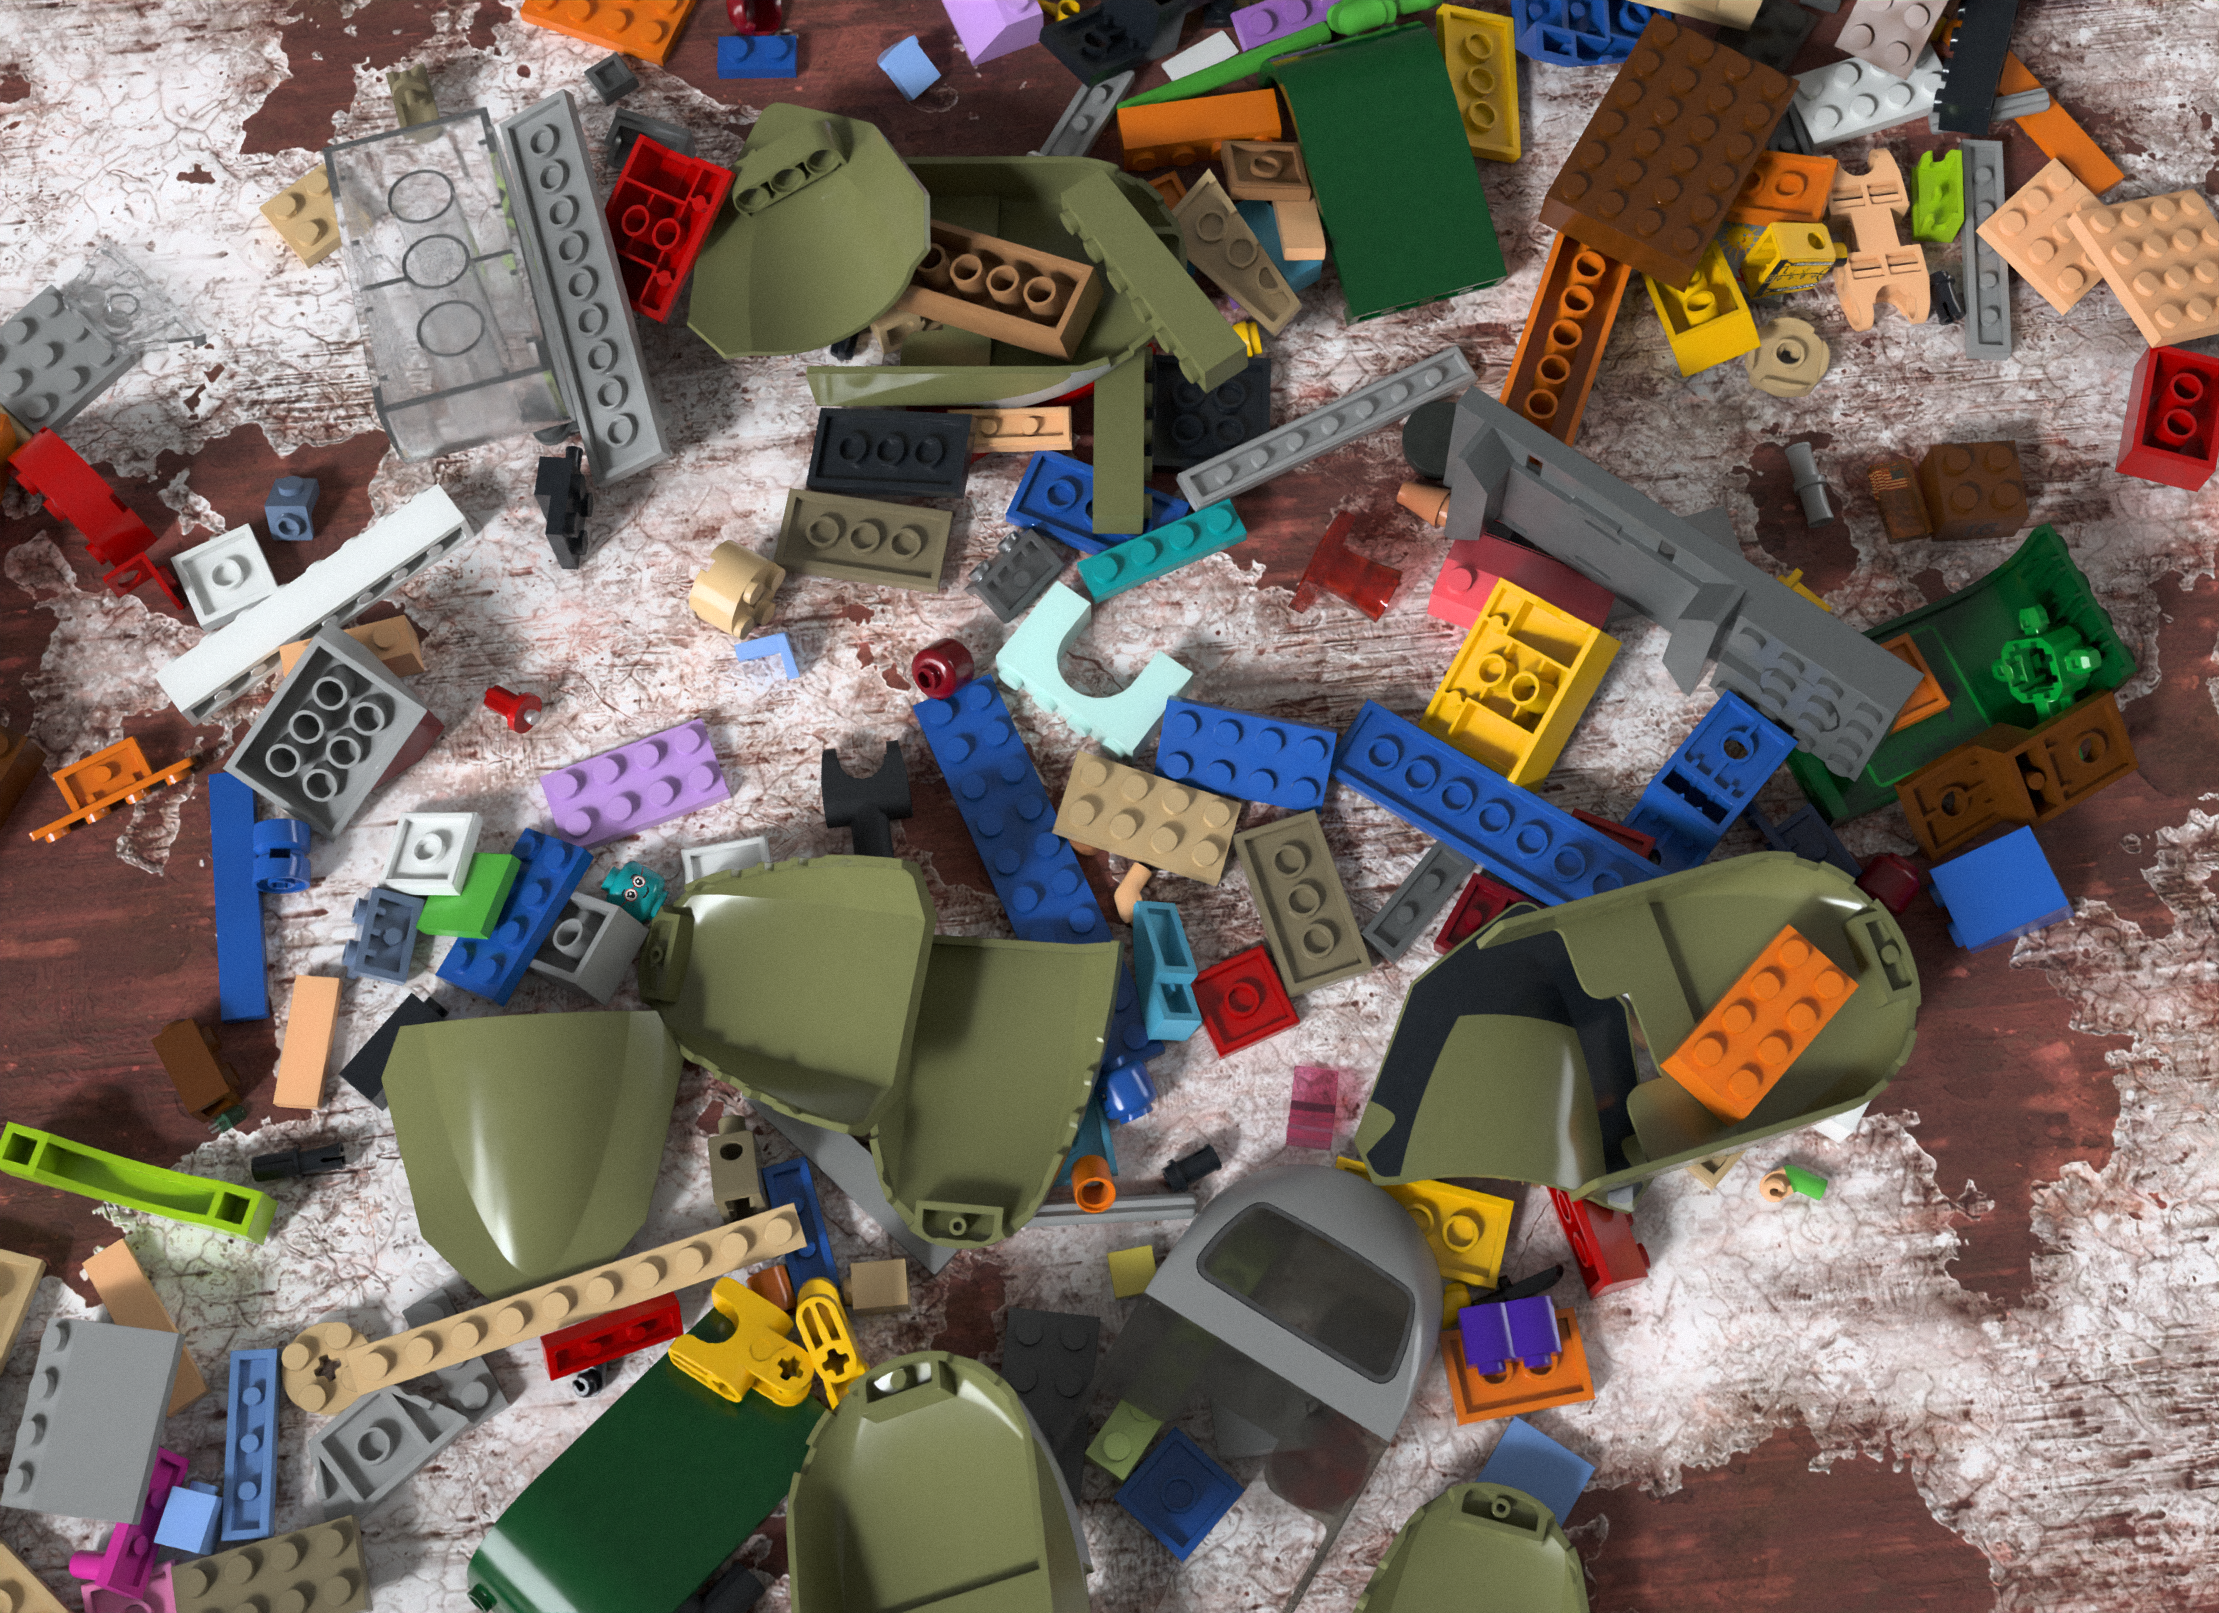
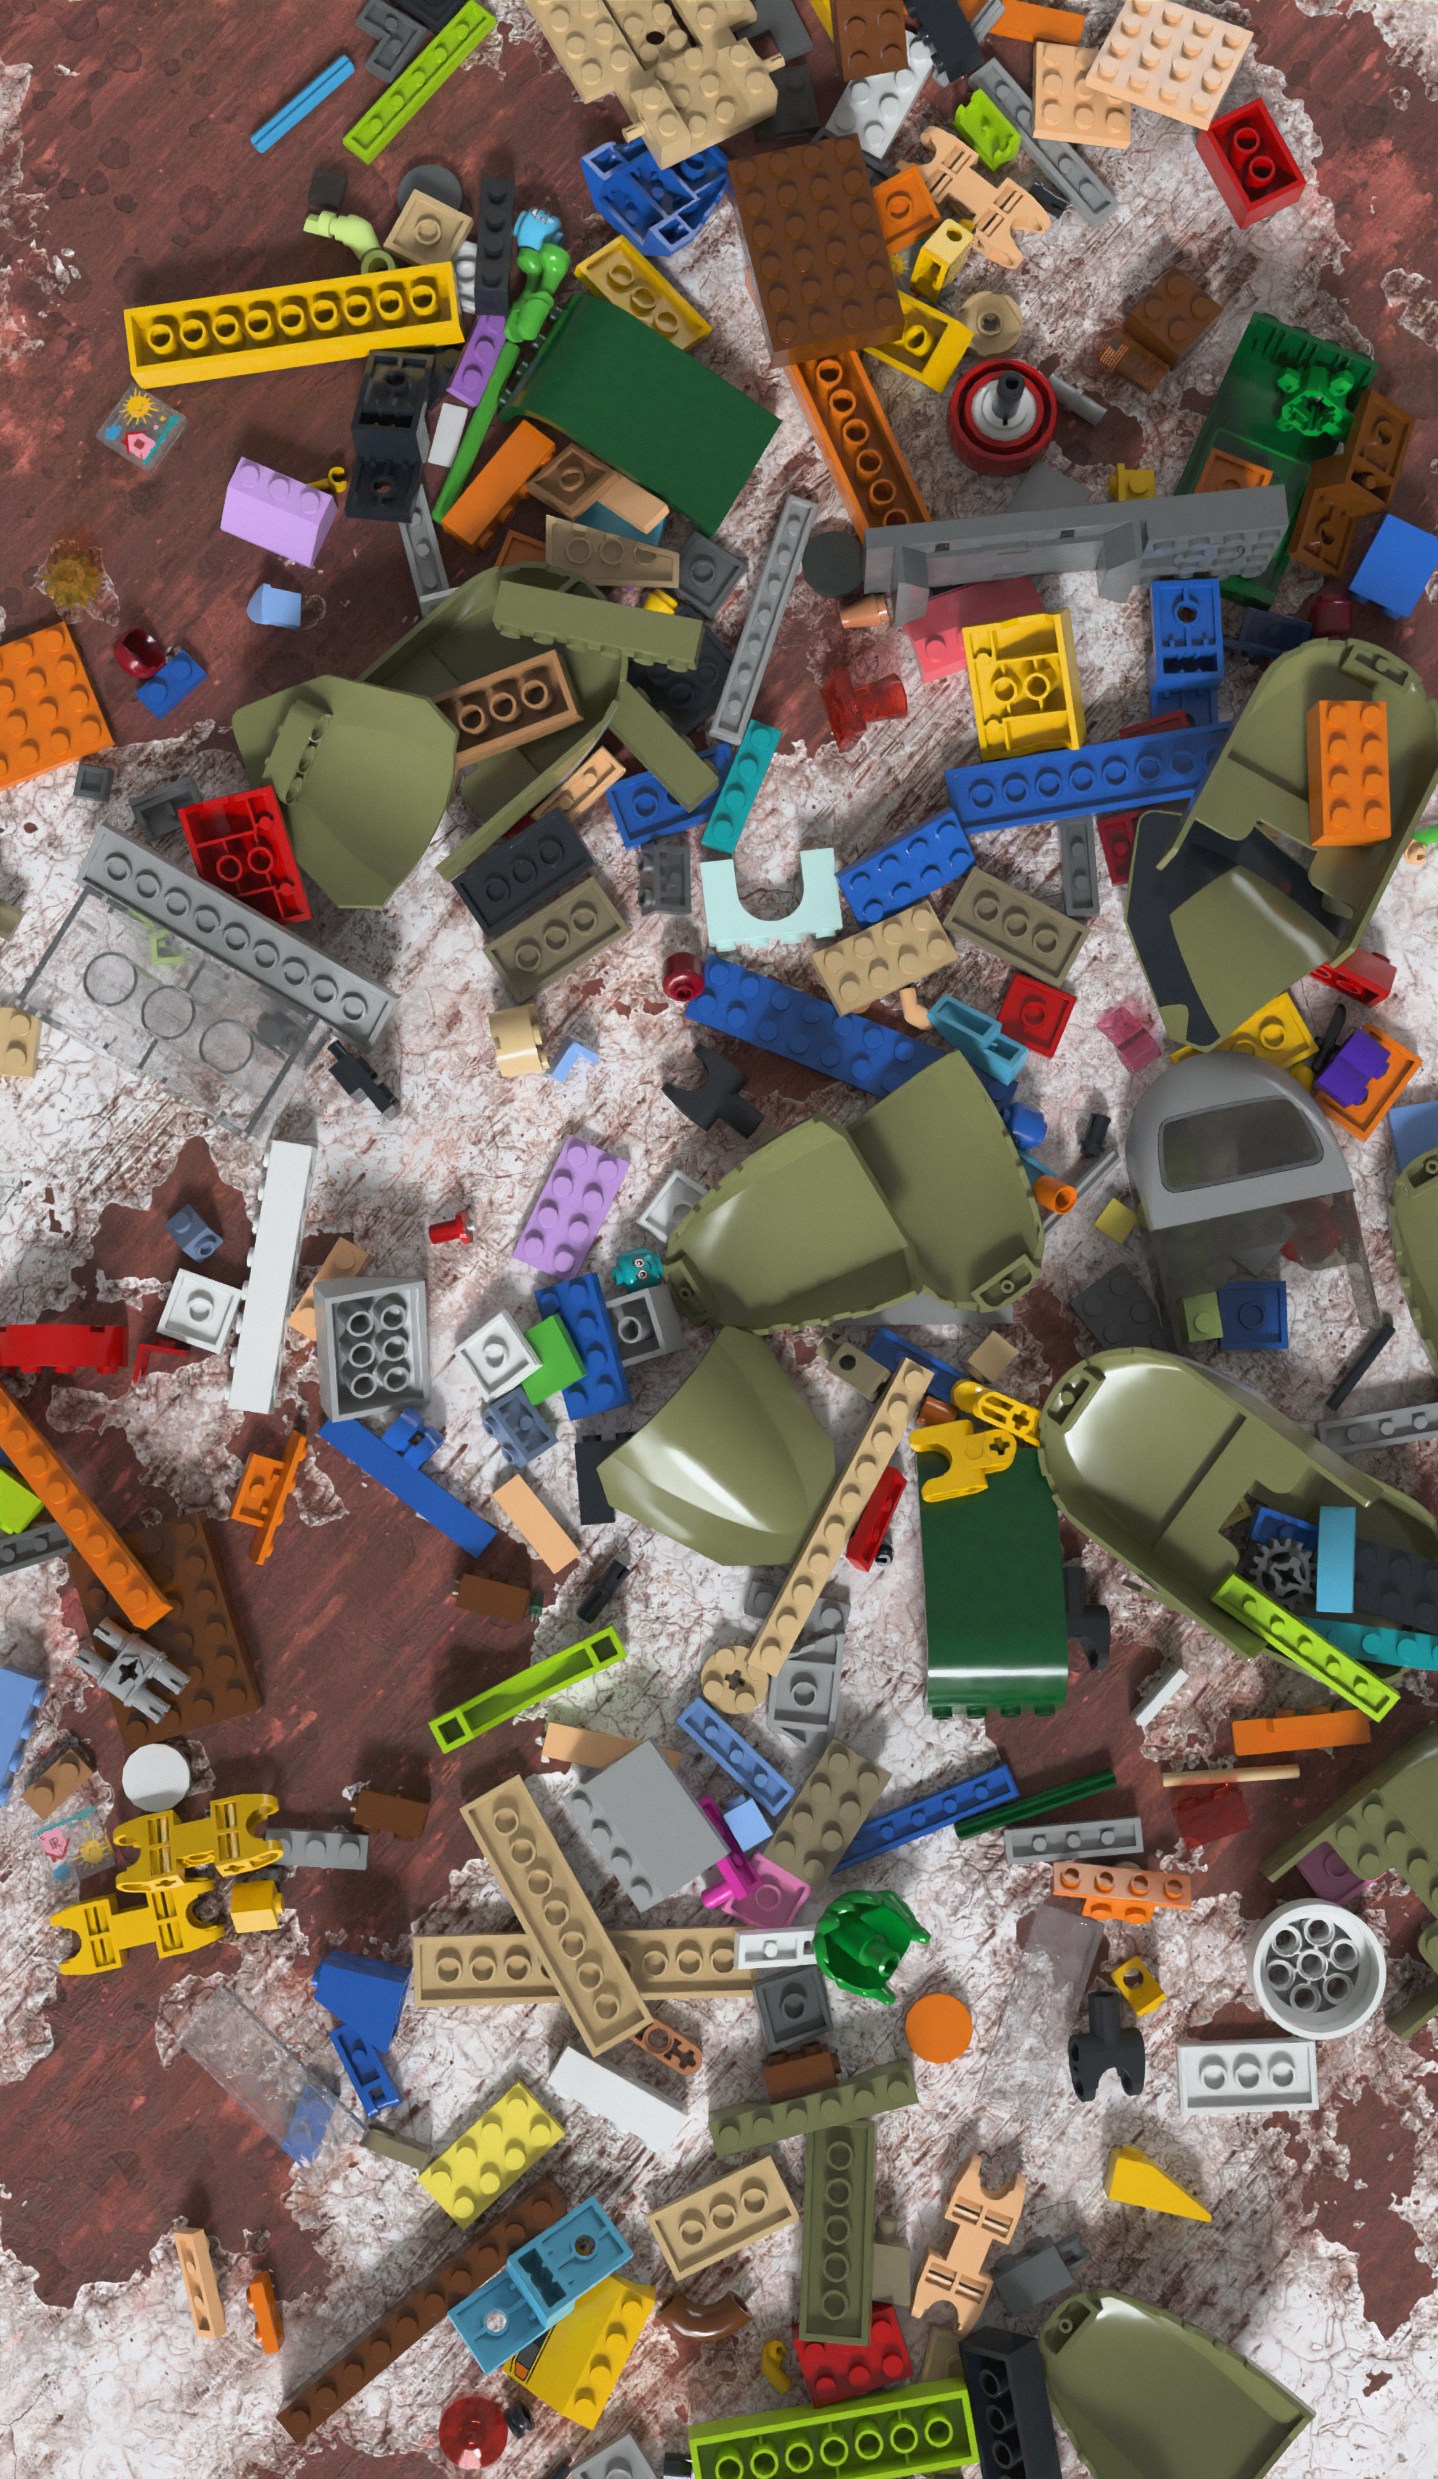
camera: 45 degrees left, 15 degrees up
none -> dark grey tile [660,529,749,622]
none -> red wheel [946,358,1058,478]

